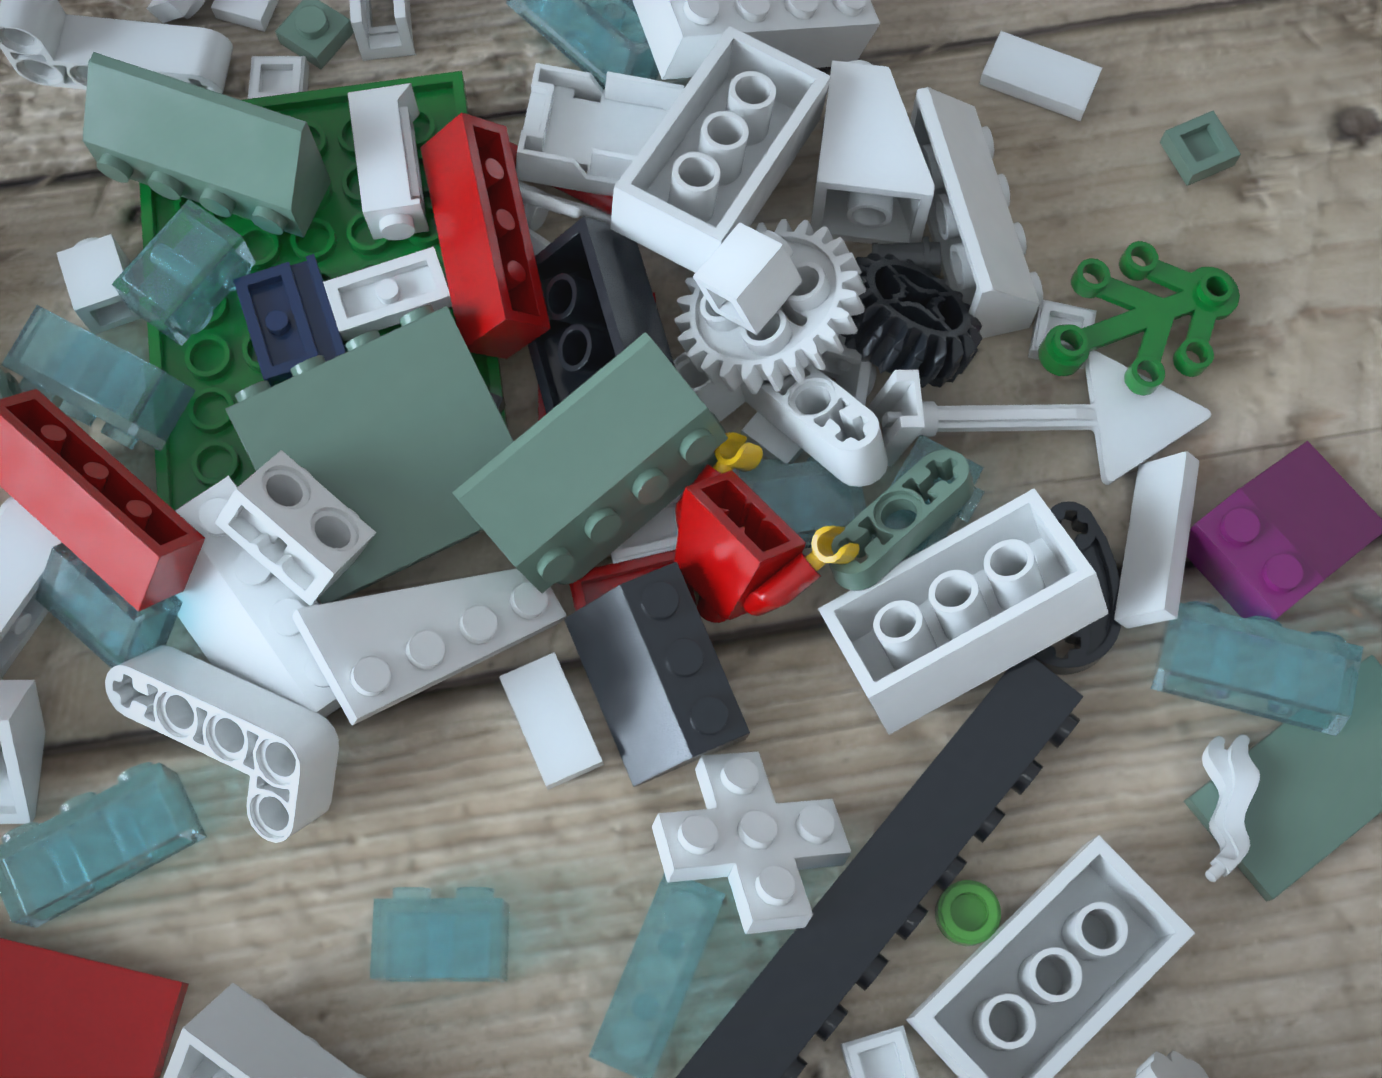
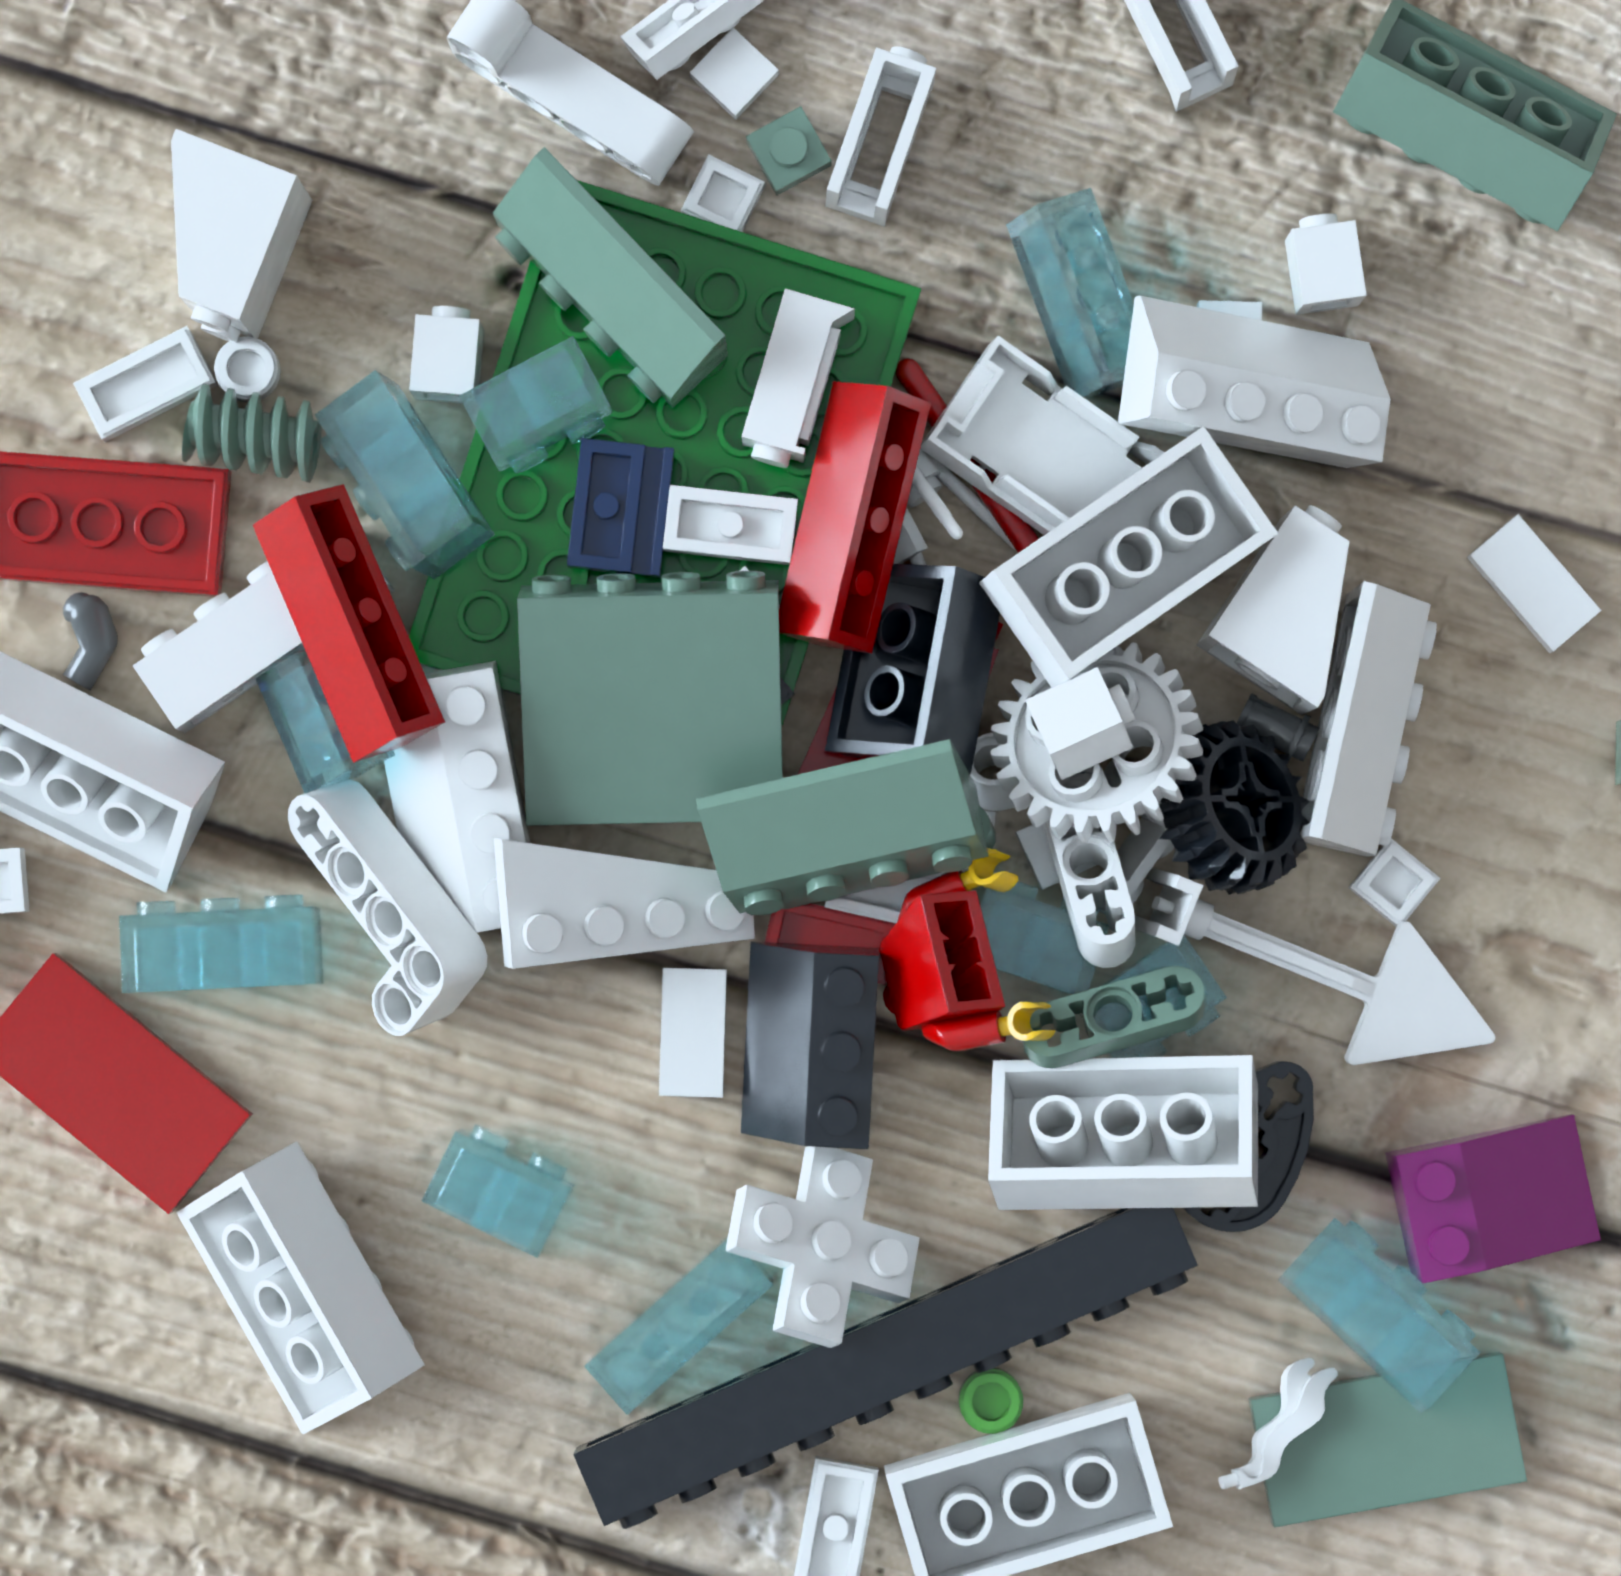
camera: 25 degrees right, 15 degrees up
white brick [214,450,377,606] -> none
green plant [1038,241,1240,396] -> none
white tile [1114,451,1199,629] -> none

